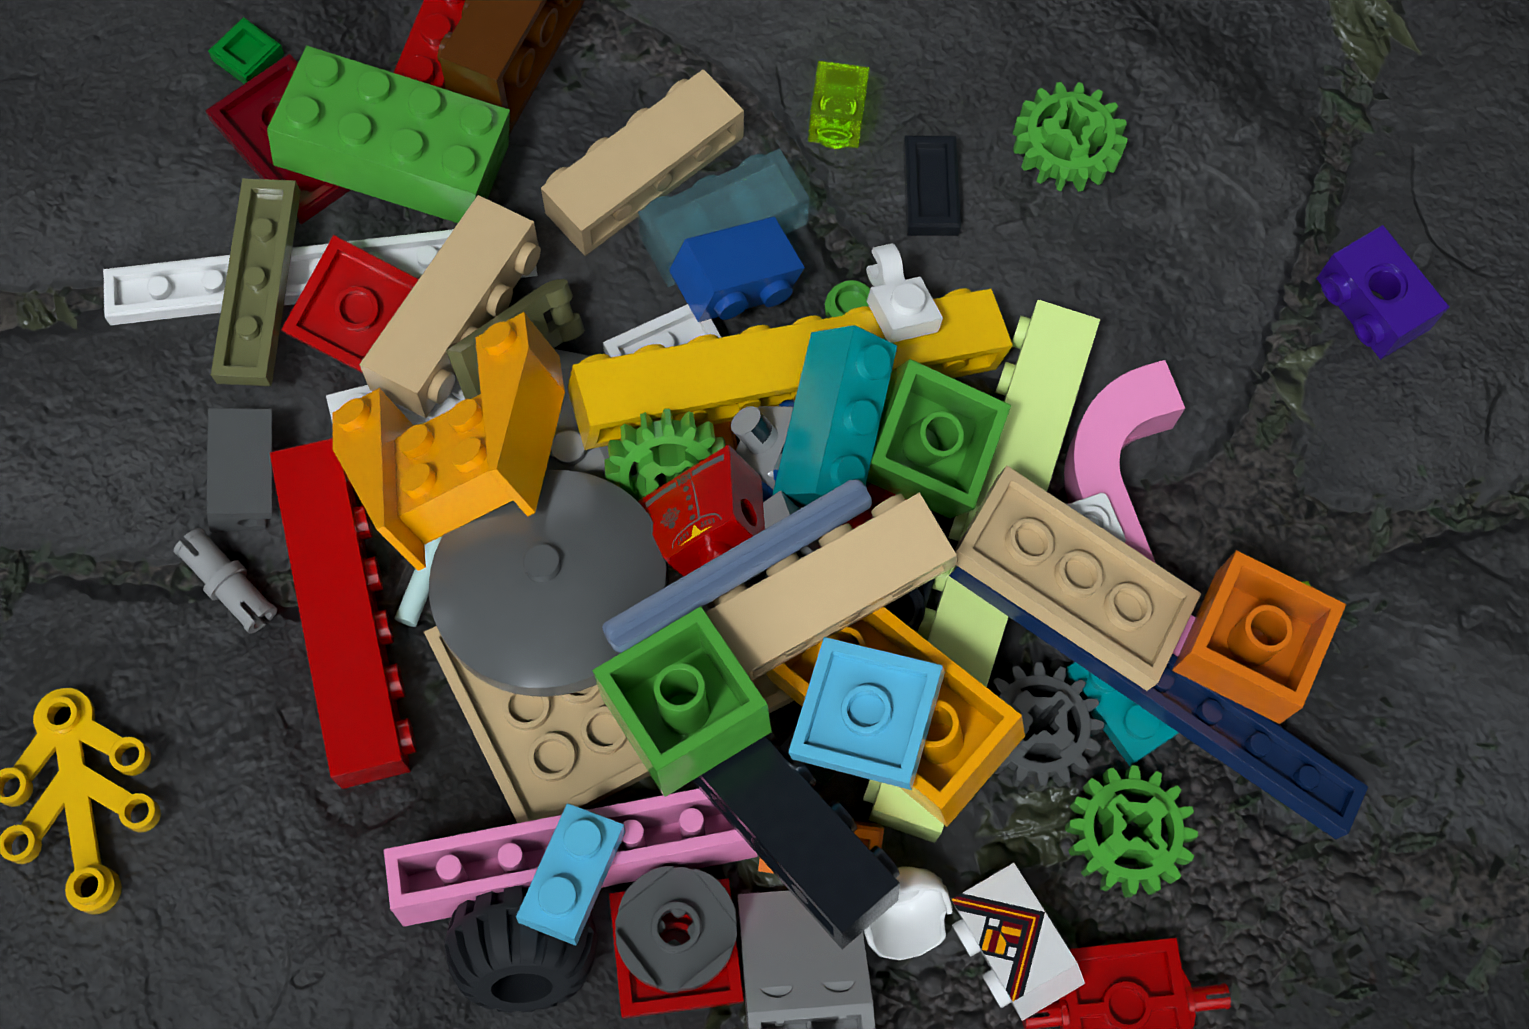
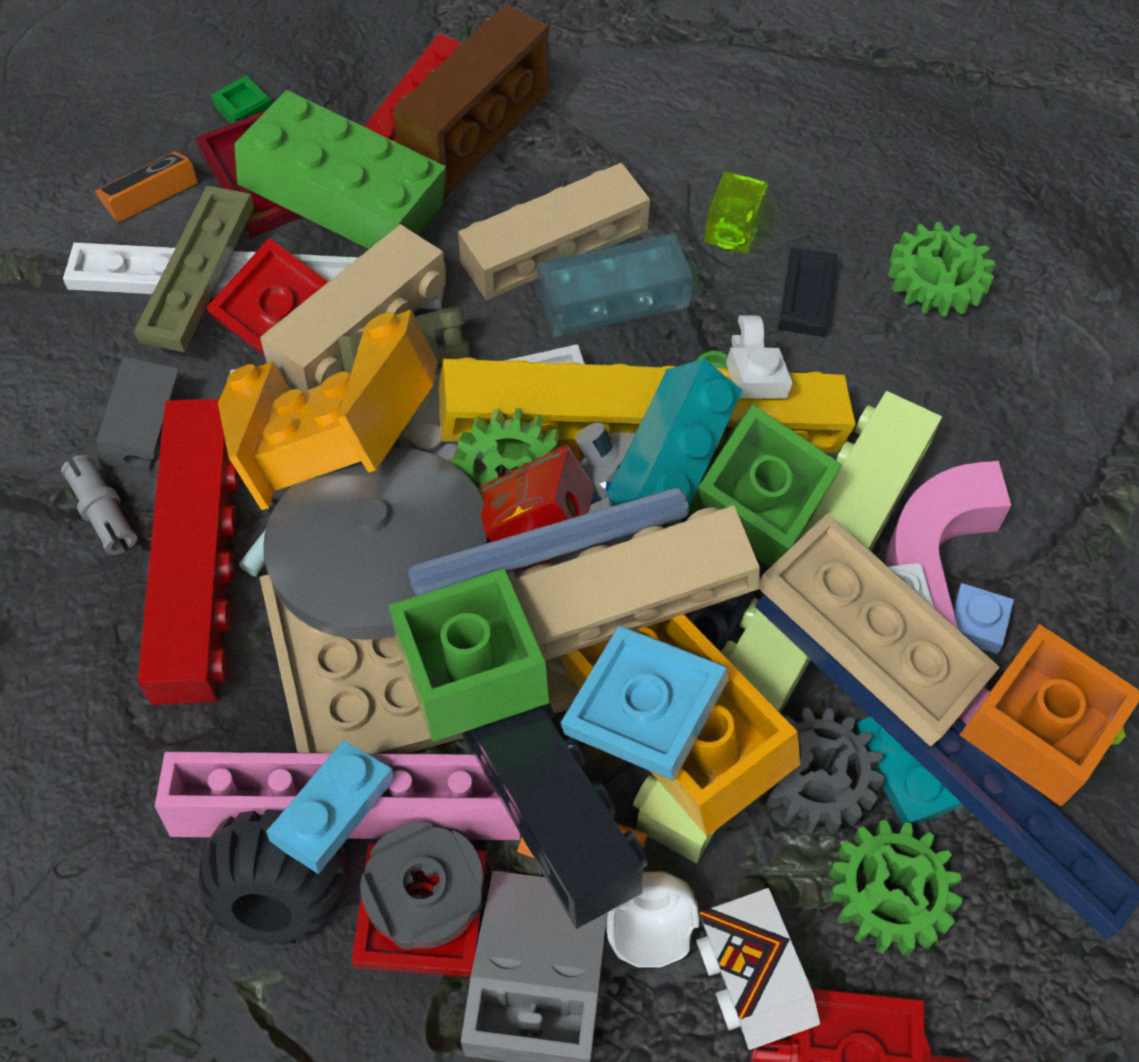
camera: 15 degrees right, 10 degrees down
blue brick [669,216,805,322] -> none
none -> orange slope [95,151,198,223]
none -> light blue plate [953,583,1014,654]

